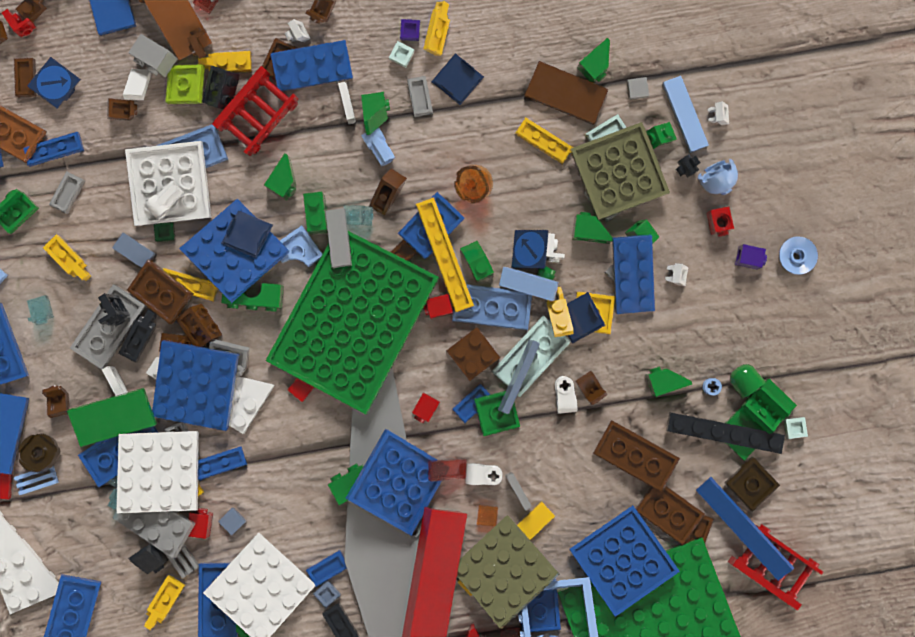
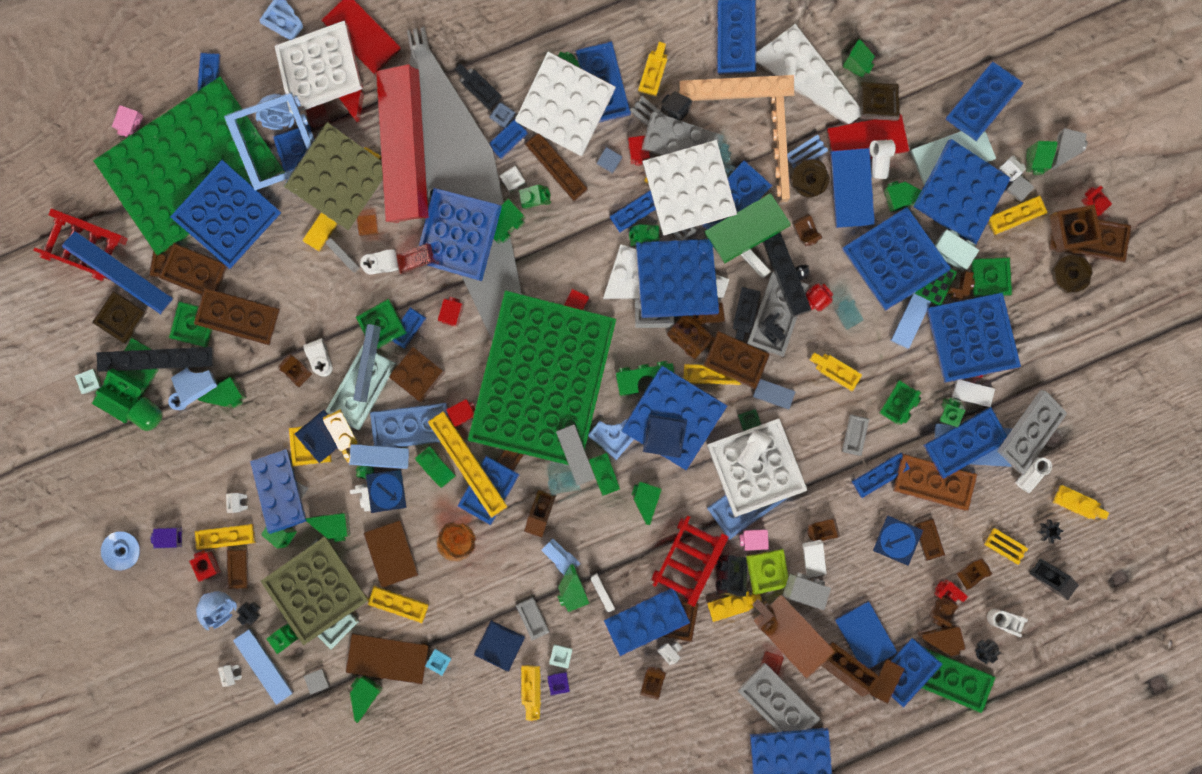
camera: 165 degrees right, 0 degrees up
none -> green tile [169,301,212,347]
none -> light blue tile [171,368,217,407]
none -> yellow tile [195,524,256,550]
none -> reddish brown tile [227,549,249,589]
none -> reddish brown tile [364,520,419,588]
none -> medium azure plate [425,648,452,676]
none -> white tile [499,166,526,193]
none -> green bracket [519,185,551,209]
none -> reddish brown tile [525,133,588,202]
none -> green bracket [629,224,660,247]
none -> light nougat plate [680,75,794,101]
none -> bright pink brick [739,529,769,550]
none -> black plate [763,232,811,318]
none -> light nougat plate [770,96,790,202]
none -> black hinge [795,264,810,280]
none -> red head [805,283,834,312]

